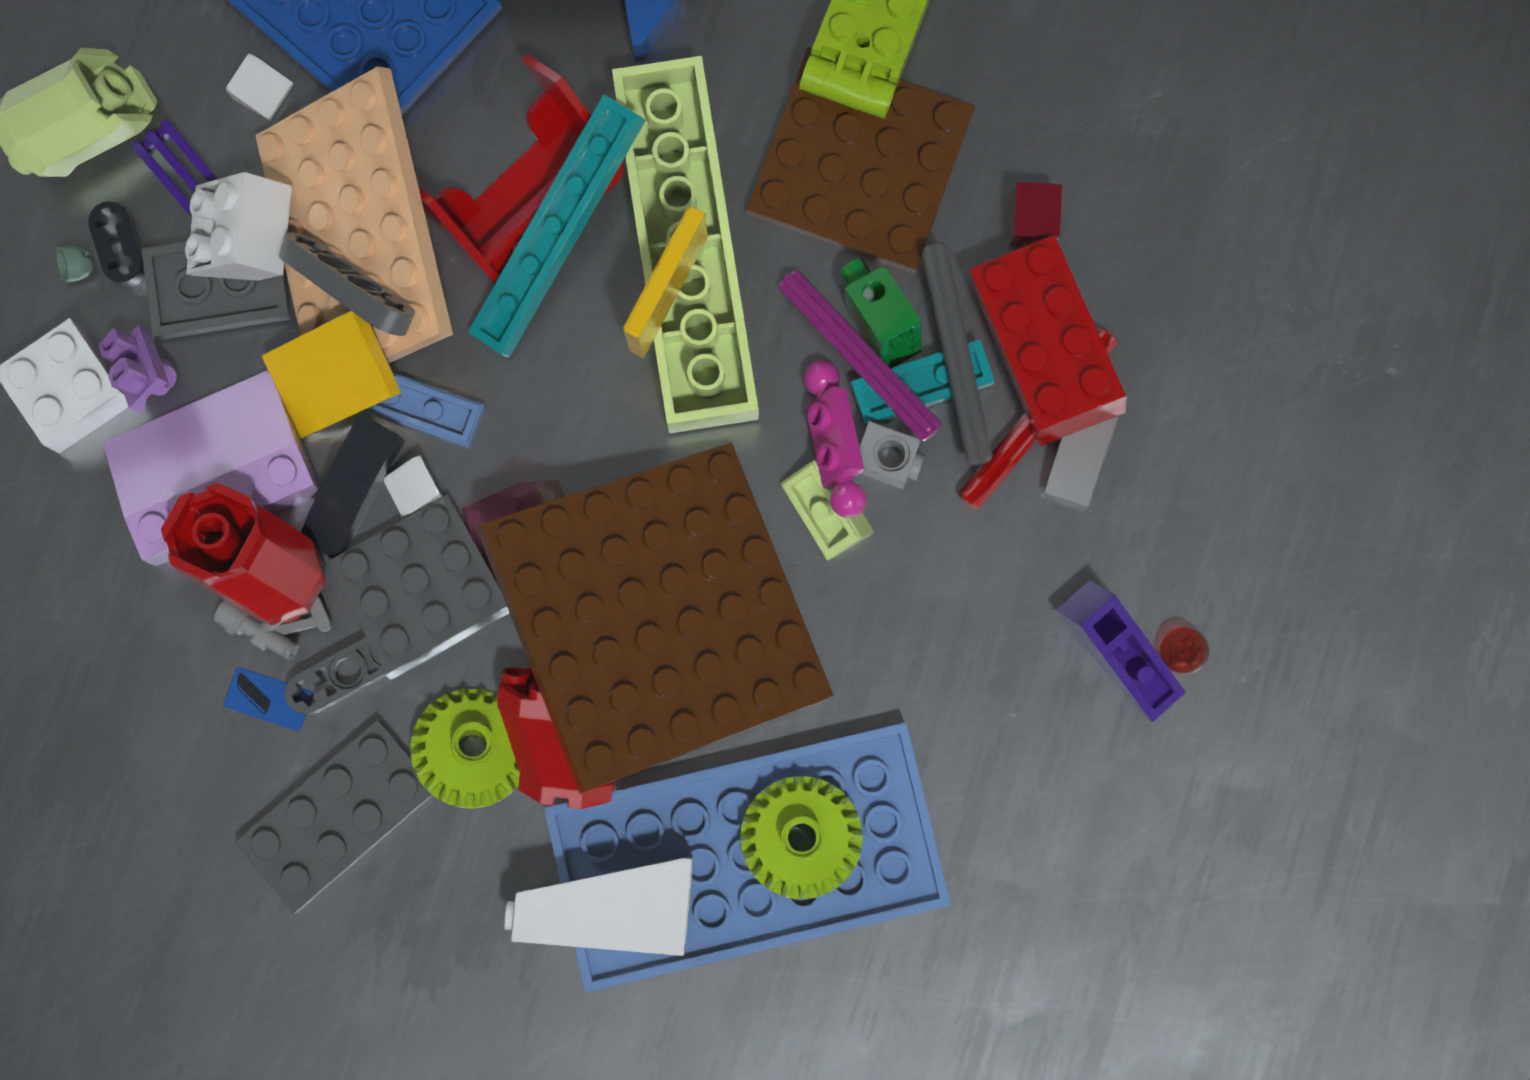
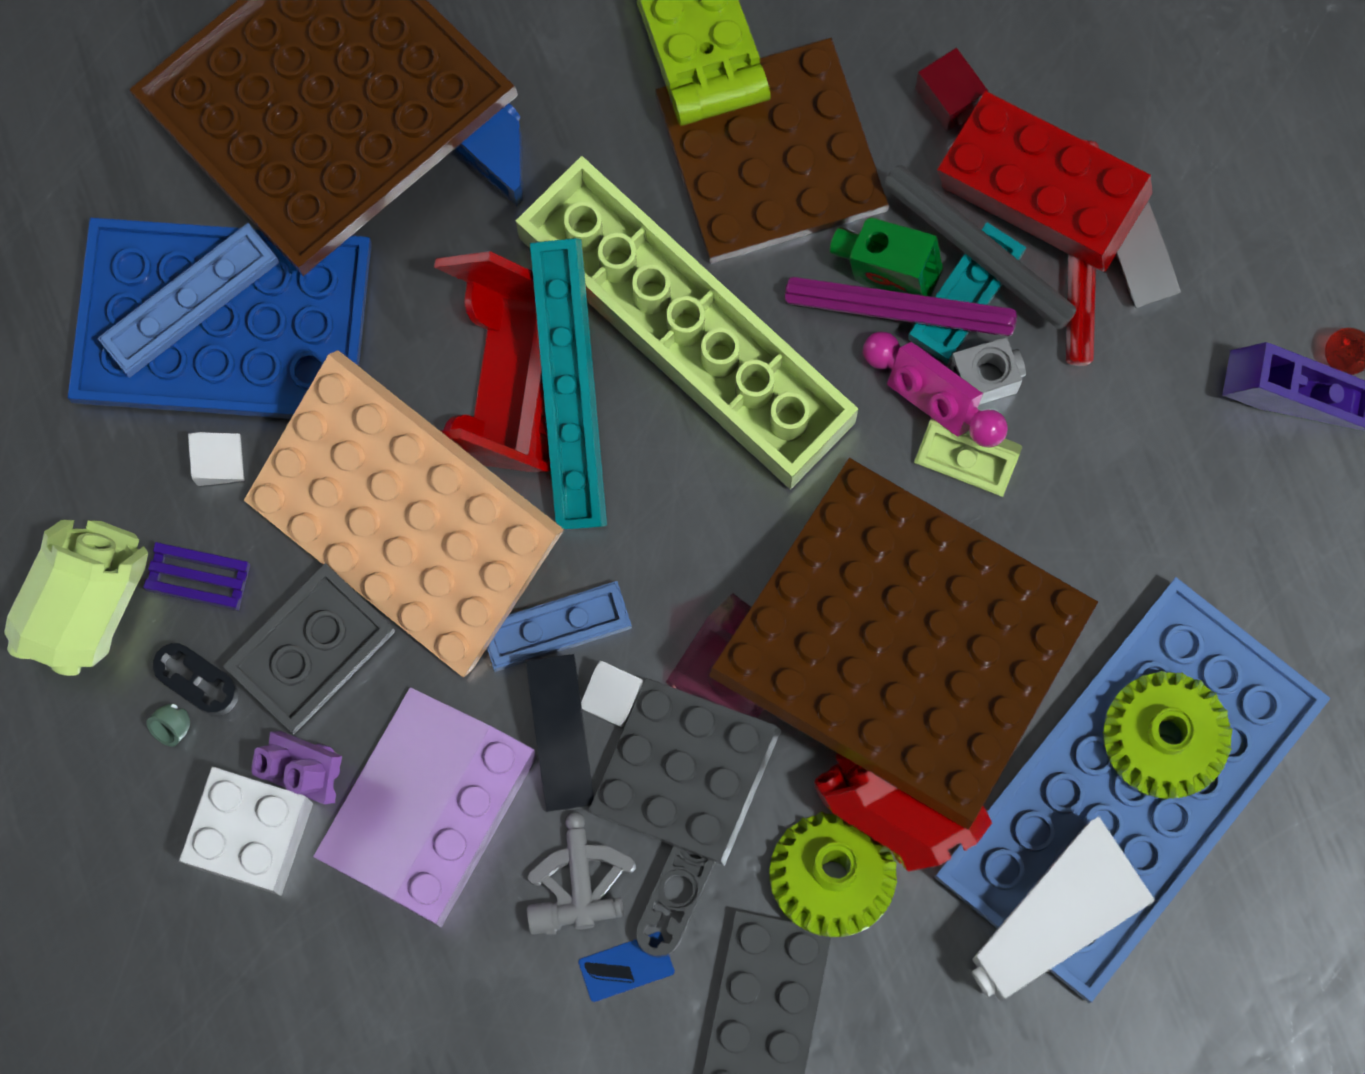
camera: 35 degrees left, 5 degrees down
red brick [161,482,327,626] -> none
white slope [185,172,292,281] -> none
yellow tile [262,311,401,439] -> none
dark grey beam [279,232,415,336] -> none
yellow tile [623,206,708,358] -> none

